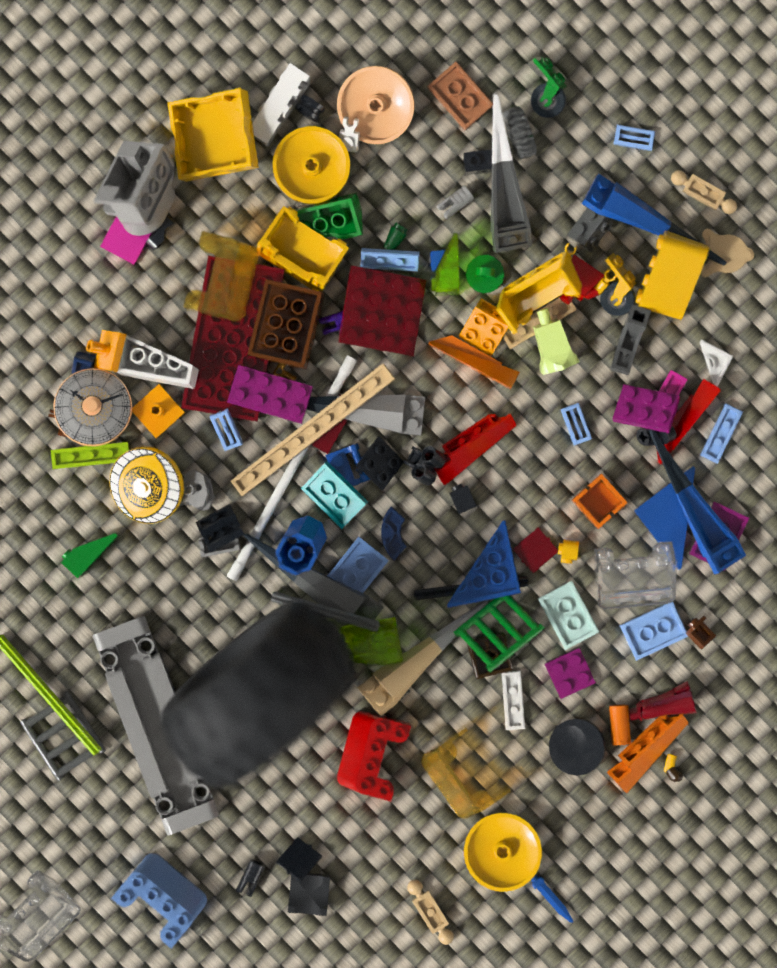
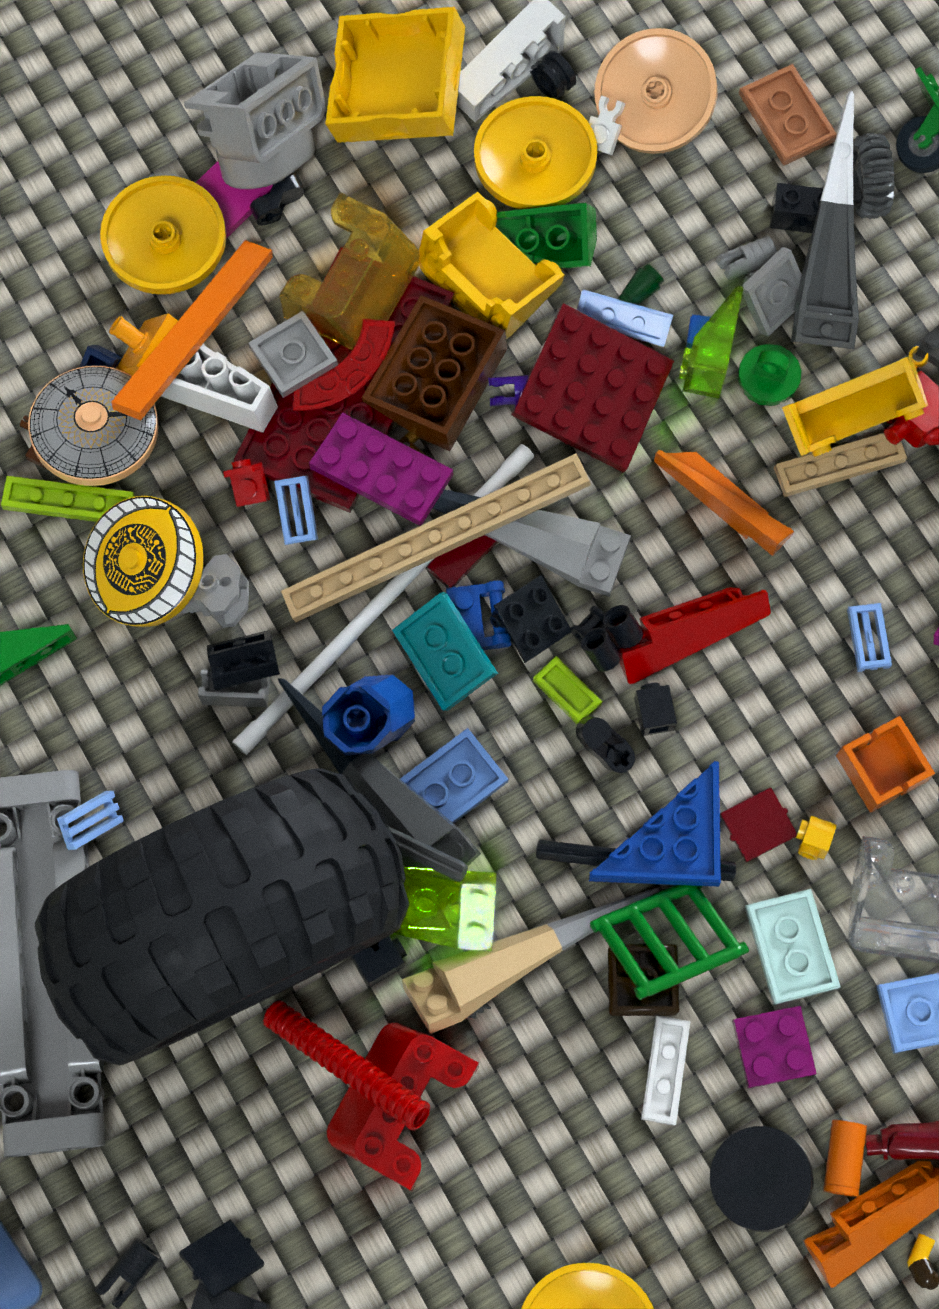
camera: 15 degrees right, 15 degrees down
light orange tile [132,384,185,439] -> none
dark blue tile [381,507,407,560] -> none
clear yellow windscreen [421,725,511,819] -> none
light orange bracket [459,298,508,356] -> none
yellowish green piece [533,308,580,374] -> none
none -> light blue tile [57,791,124,850]
none -> yellow dish [100,175,226,294]
none -> orange tile [111,240,273,420]
none -> red bracket [223,458,270,507]
none -> light grey tile [248,311,338,398]
none -> red piece [263,1000,430,1131]
none -> red tile [292,319,395,411]
none -> lime tile [533,656,603,724]
none -> black piece [576,716,635,773]
none -> light grey tile [740,247,802,337]

